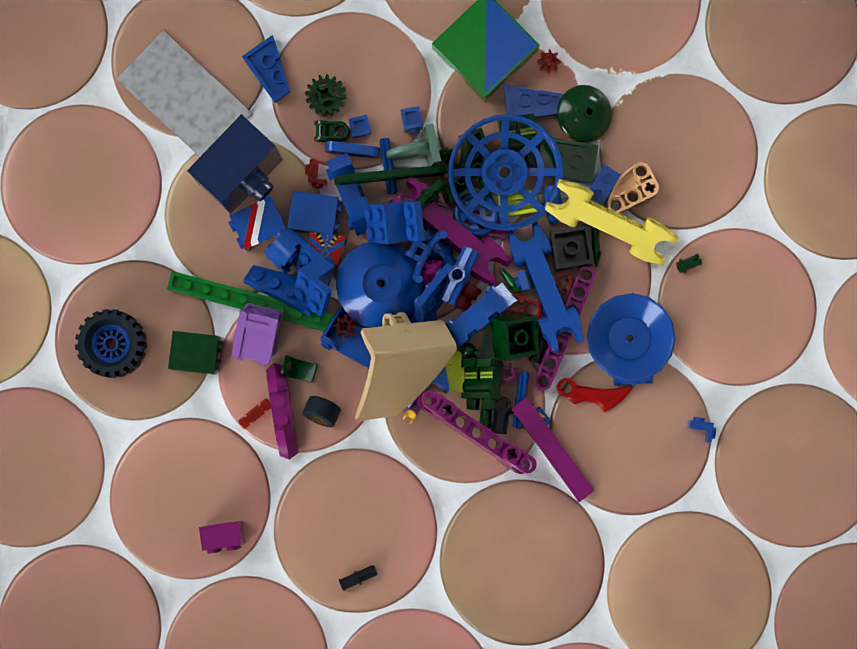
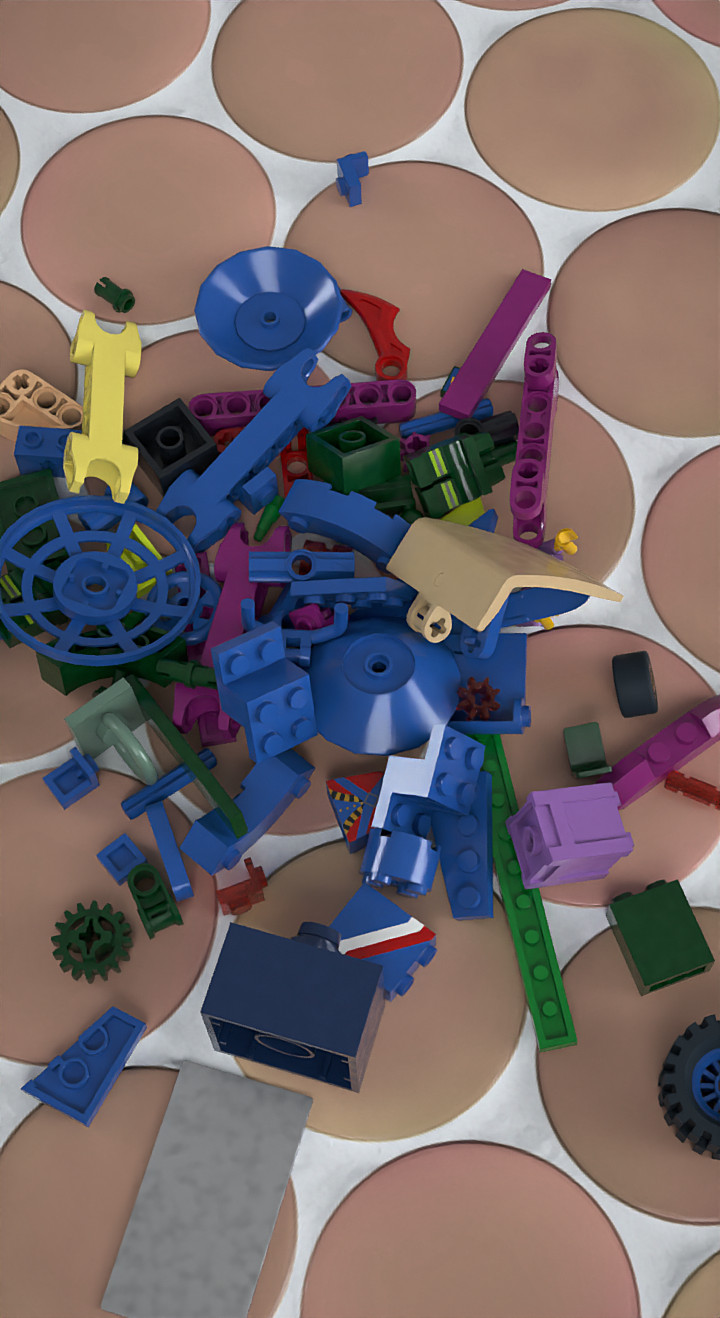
camera: 120 degrees left, 20 degrees down
blue brick [287,191,342,235] -> none

